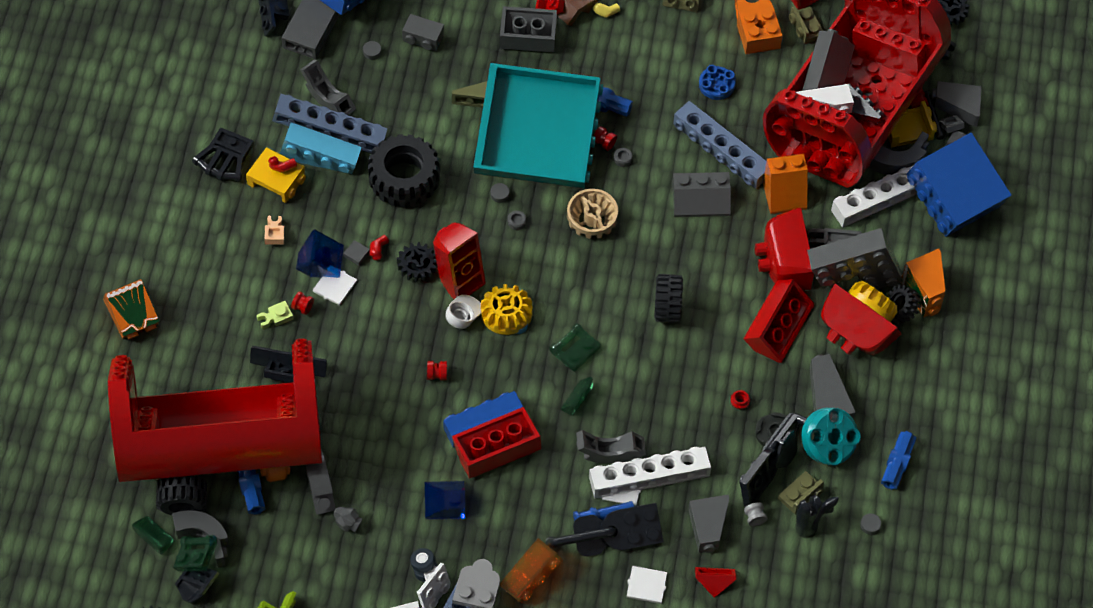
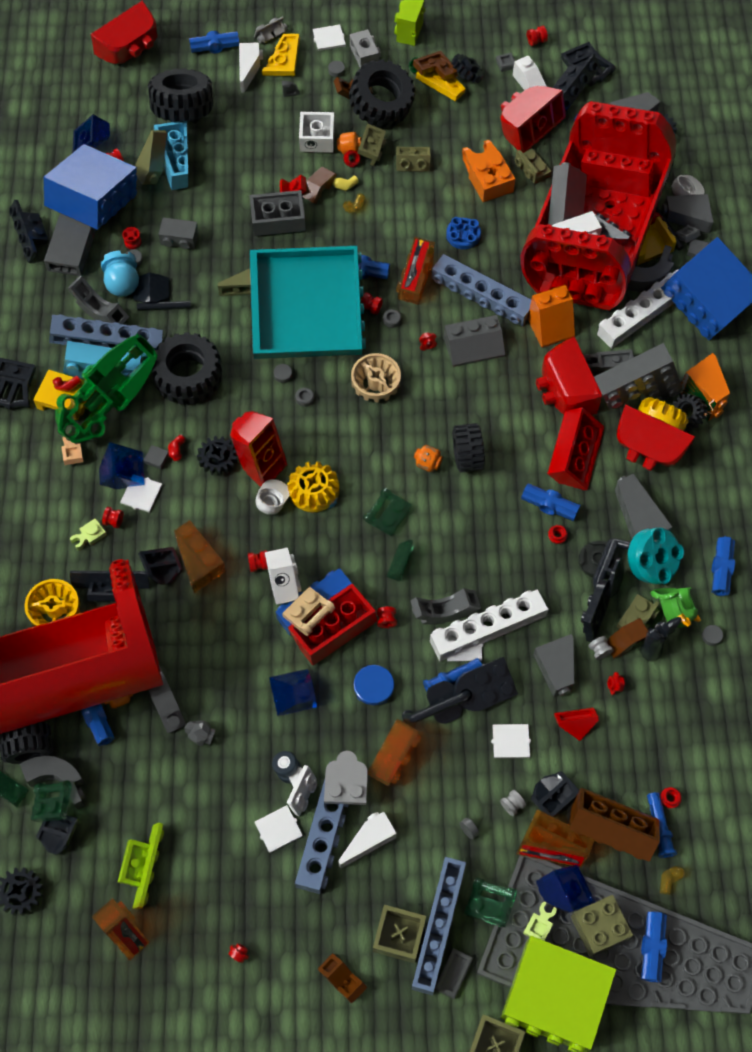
camera: 10 degrees left, 5 degrees up
none -> yellow gear [25,579,81,626]
none -> green piece [55,334,158,443]
none -> medium azure tile [101,251,139,297]
none -> red wheel [122,227,142,249]
none -> black slope [133,272,169,303]
none -> black bar [137,301,191,310]
none -> black slope [138,547,183,585]
none -> clear orange wedge [174,520,226,593]
none -> white brick [265,548,301,604]
none -> tan plate [282,587,336,636]
none -> clear yellow arm [343,193,365,213]
none -> blue tile [354,665,394,705]
none -> red wheel [377,606,397,628]
none -> wedge [396,237,435,305]
none -> orange head [414,445,443,472]
none -> red plate [419,333,437,351]
none -> blue piece [521,483,580,521]
none -> reddish brown slope [607,618,648,659]
none -> red plate [607,672,625,695]
none -> bright green hair [650,587,701,628]
none -> white cap [671,175,704,196]

